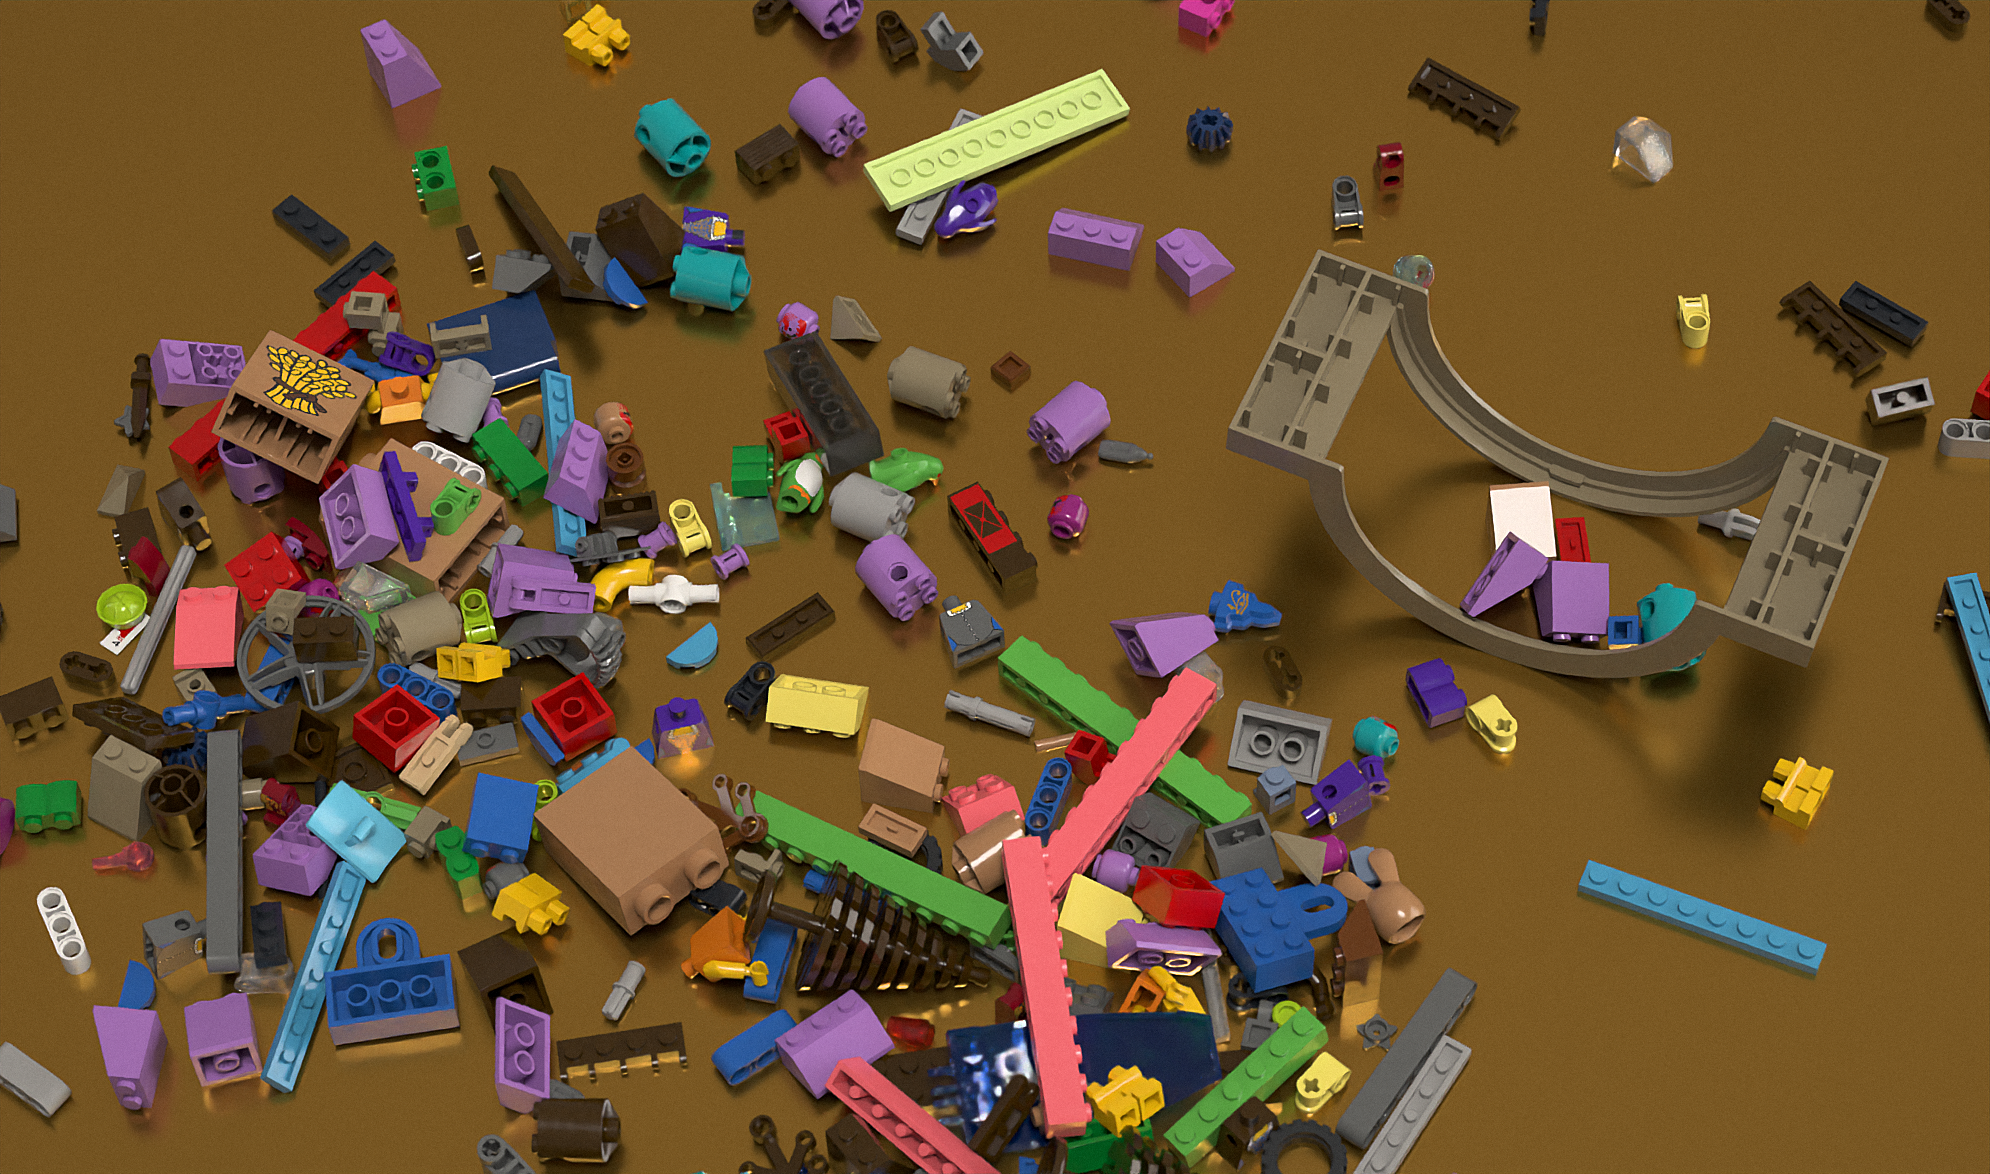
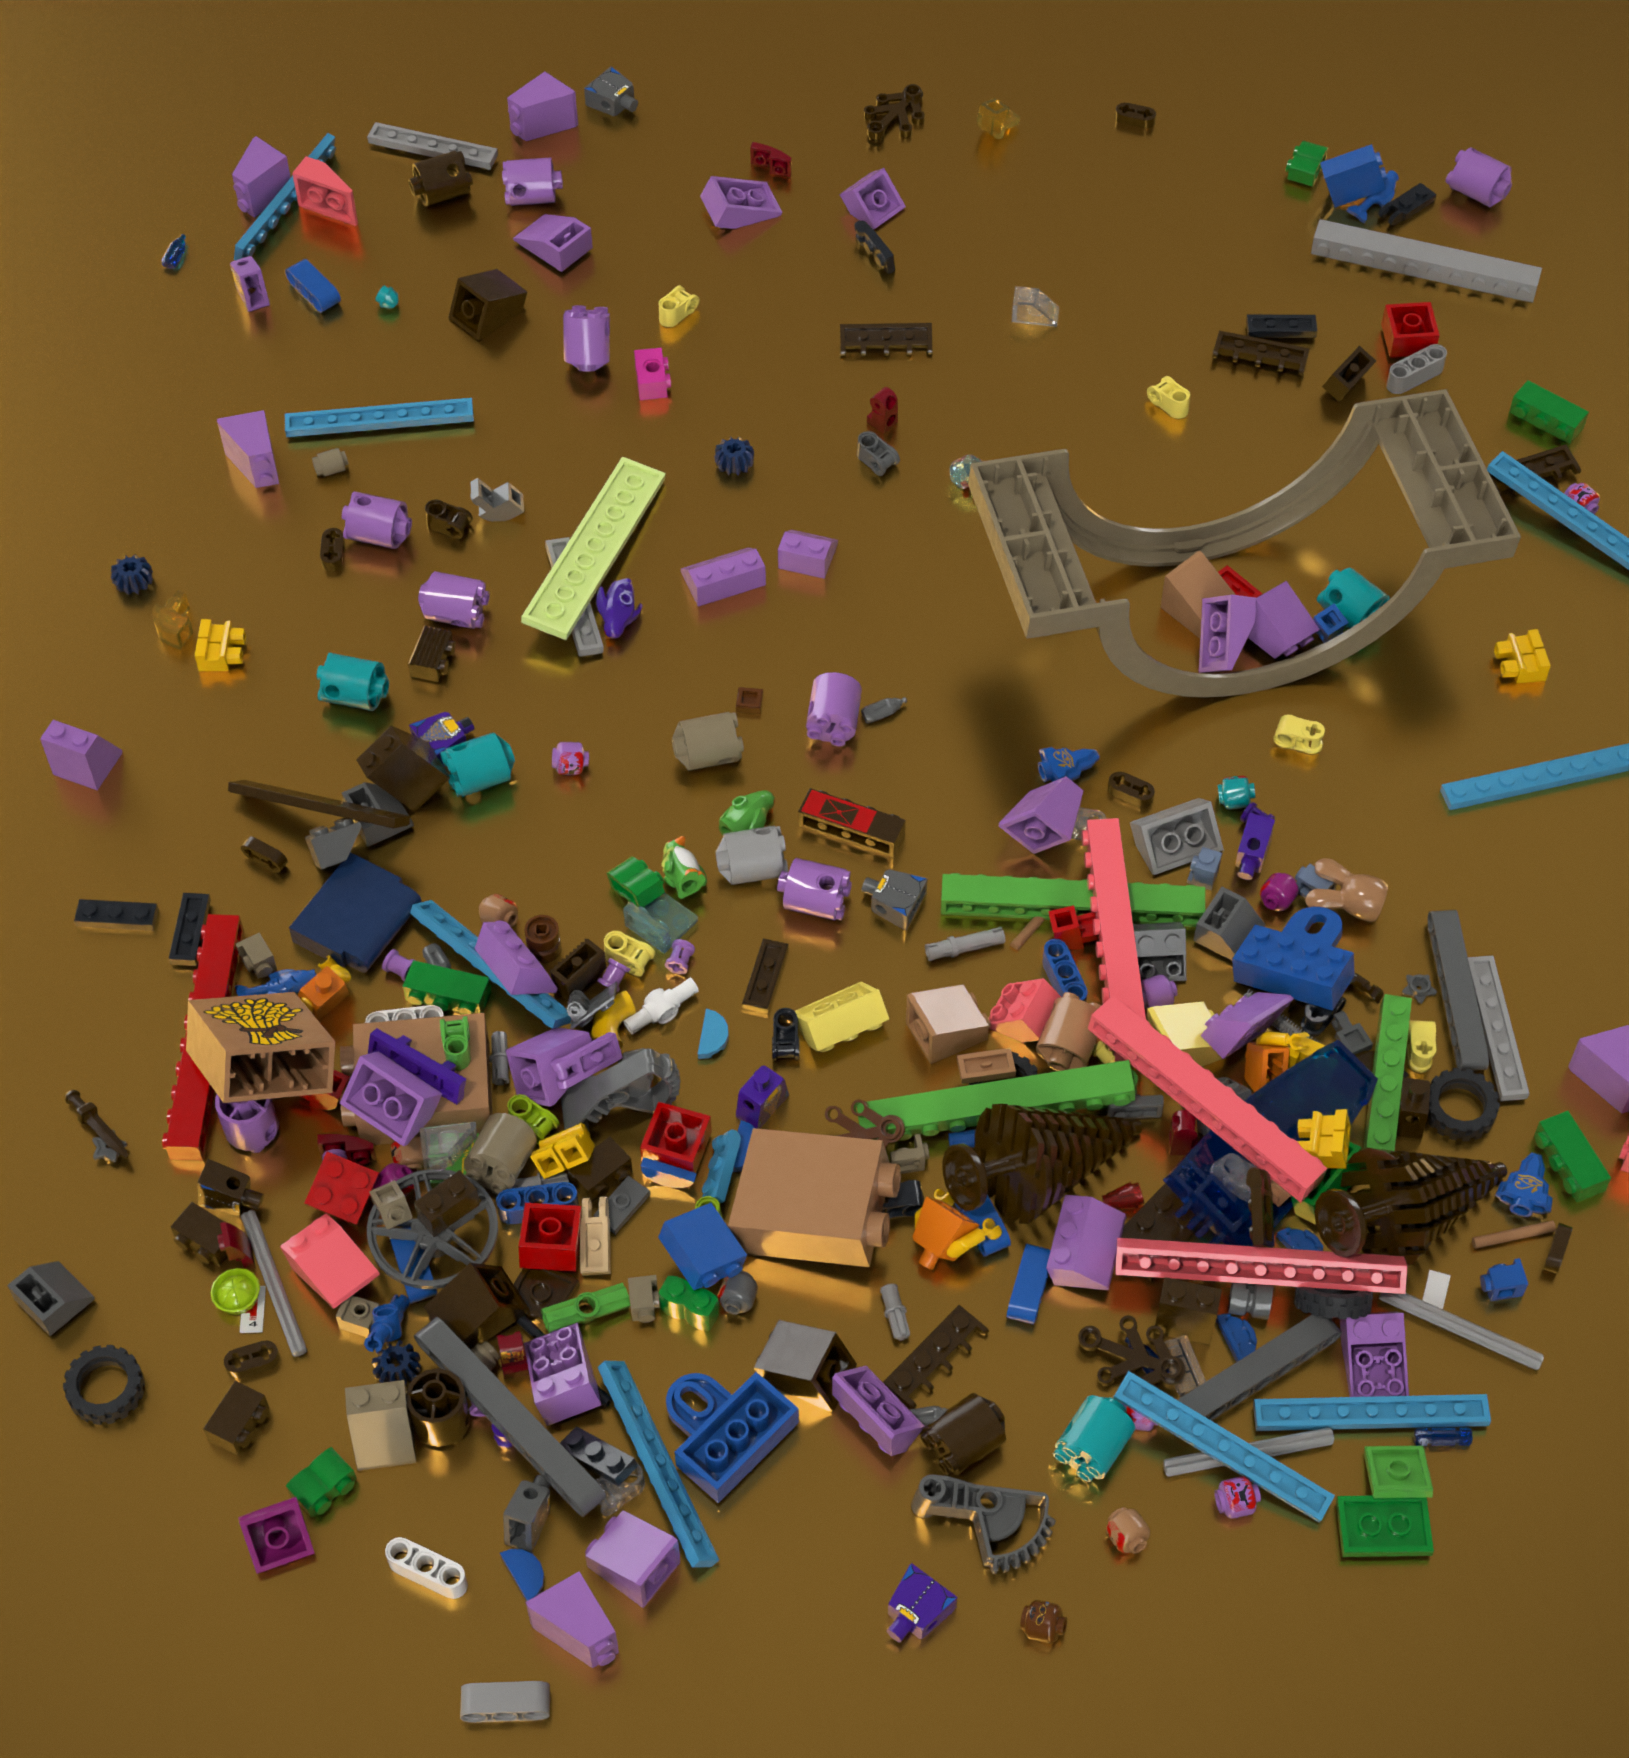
camera: 40 degrees left, 0 degrees up
dark brown plate [72,696,195,753] -> none
clear pink plate [92,842,155,872] -> none
dark tan slope [97,464,145,517] -> none
medium lavender slope [150,339,246,407] -> none
medium azure shield [306,780,406,883] -> none
dark tan brick [343,291,389,334] -> none
dark purple piece [379,332,437,376] -> none
green brick [411,146,460,211] -> none
light grey cylinder [421,358,496,443] -> none
dark tan hinge [429,314,492,359] -> none
yellow hips [492,873,570,936] -> none
blue tile [603,257,648,309] -> none
clear smoke brick [763,331,884,476] -> none
red brick [763,411,811,464] -> none
dark tan slope [830,295,882,342] -> none
magenta head [1047,494,1089,539] -> none
red brick [1132,865,1225,931] -> none
dark tan slope [1271,831,1327,886] -> none
lime tile [1272,1001,1301,1029] -> none
reddish brown slope [1330,899,1383,1007] -> none
dark purple brick [1405,658,1467,728] -> none
white arm [1698,508,1760,540] -> none

